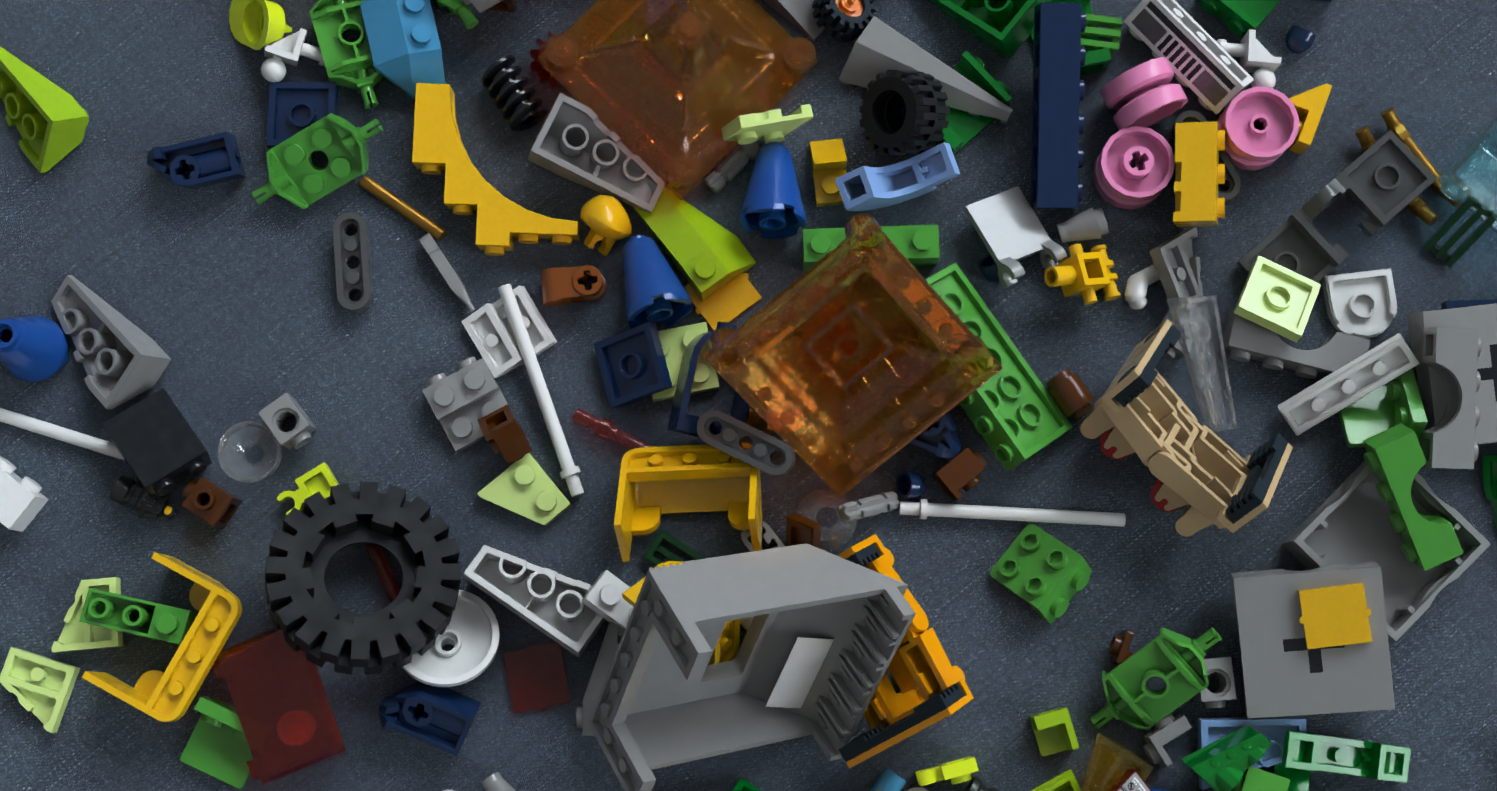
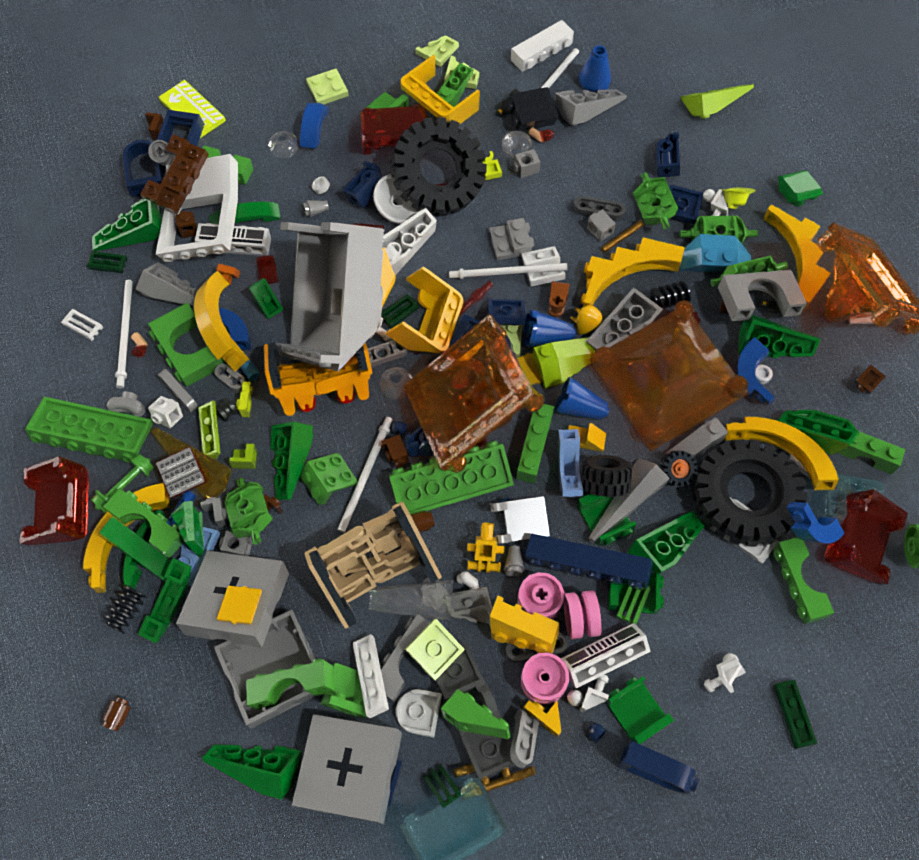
camera: 105 degrees right, 15 degrees down
reddish brown brick [182,476,242,529] -> none
light grey piece [419,233,476,313] -> none
yellowish green wing [477,453,572,527] -> none
reddish brown brick [478,404,532,463] -> none
dark grey plate [697,410,795,476] -> none
light grey axle [705,142,760,193] -> none
yellowish green wing [721,104,814,145] -> none
white sticker [765,637,834,708] -> none
reddish brown tile [786,513,821,549] -> none
light grey axle [837,491,900,523] -> none
light grey arch [1419,327,1482,469] -> none
none -> green wedge [270,422,313,501]
none -> bright green slope [441,689,511,739]
none -> light grey plate [510,709,539,768]
none -> arm [528,127,554,142]
none -> light grey brick [587,209,616,242]

